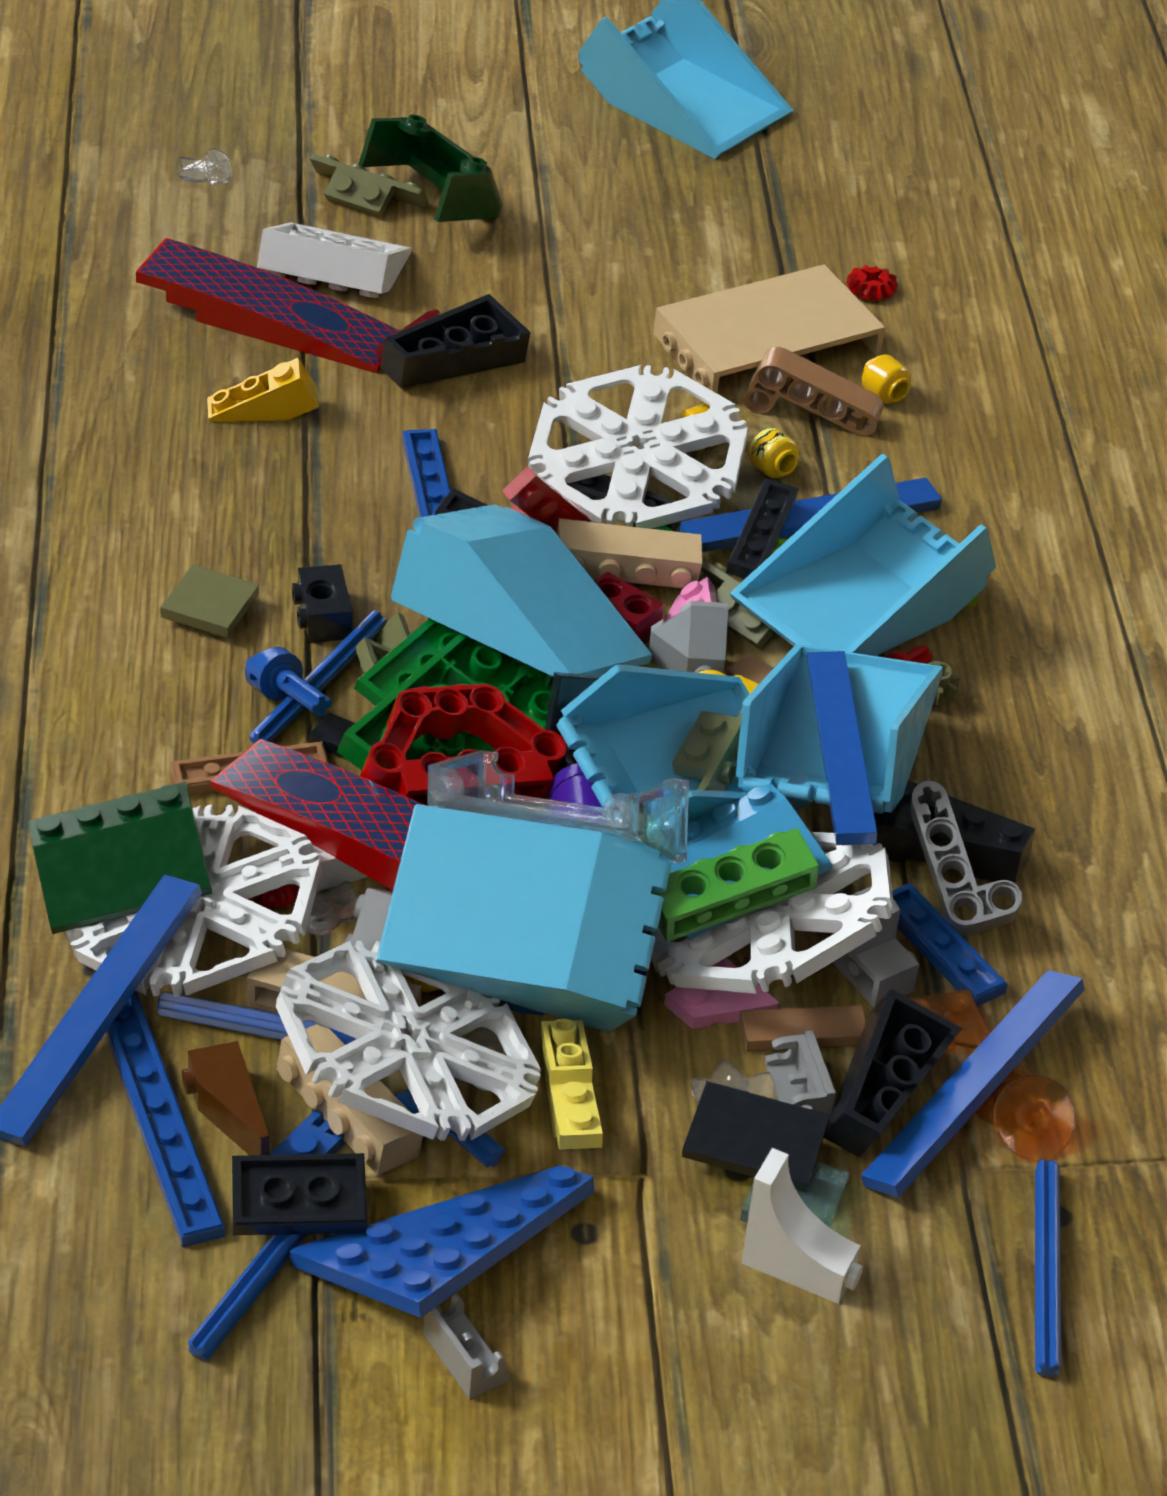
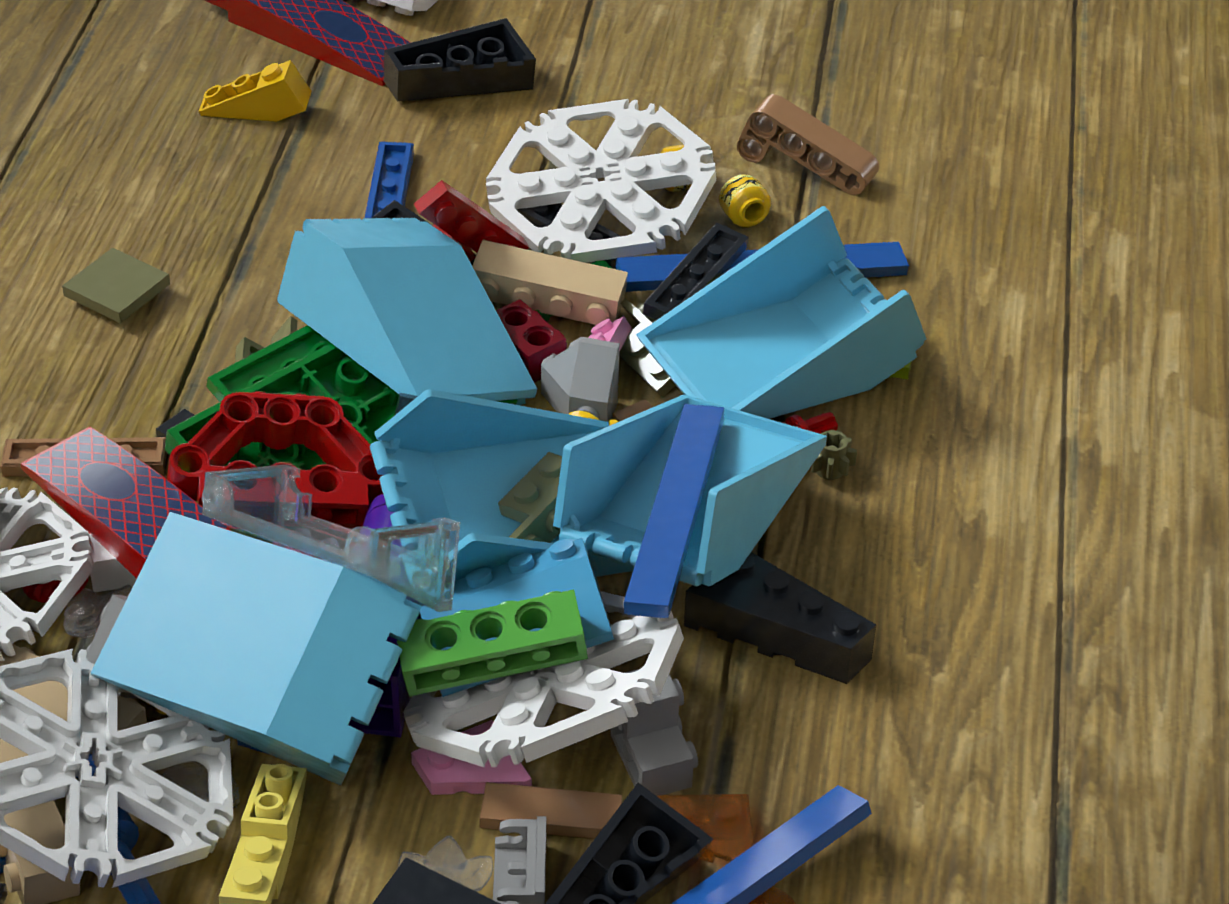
camera: 15 degrees right, 0 degrees up
blue piece [245,646,332,717] -> none
blue axle [249,611,387,743] -> none
black brick [292,564,353,643] -> none
tan panel [653,264,885,393] -> none
red gear [846,265,898,301] -> none
yellow head [862,354,911,404] -> none
blue tile [892,883,1008,1008] -> none
light grey beam [910,781,1022,936] -> none

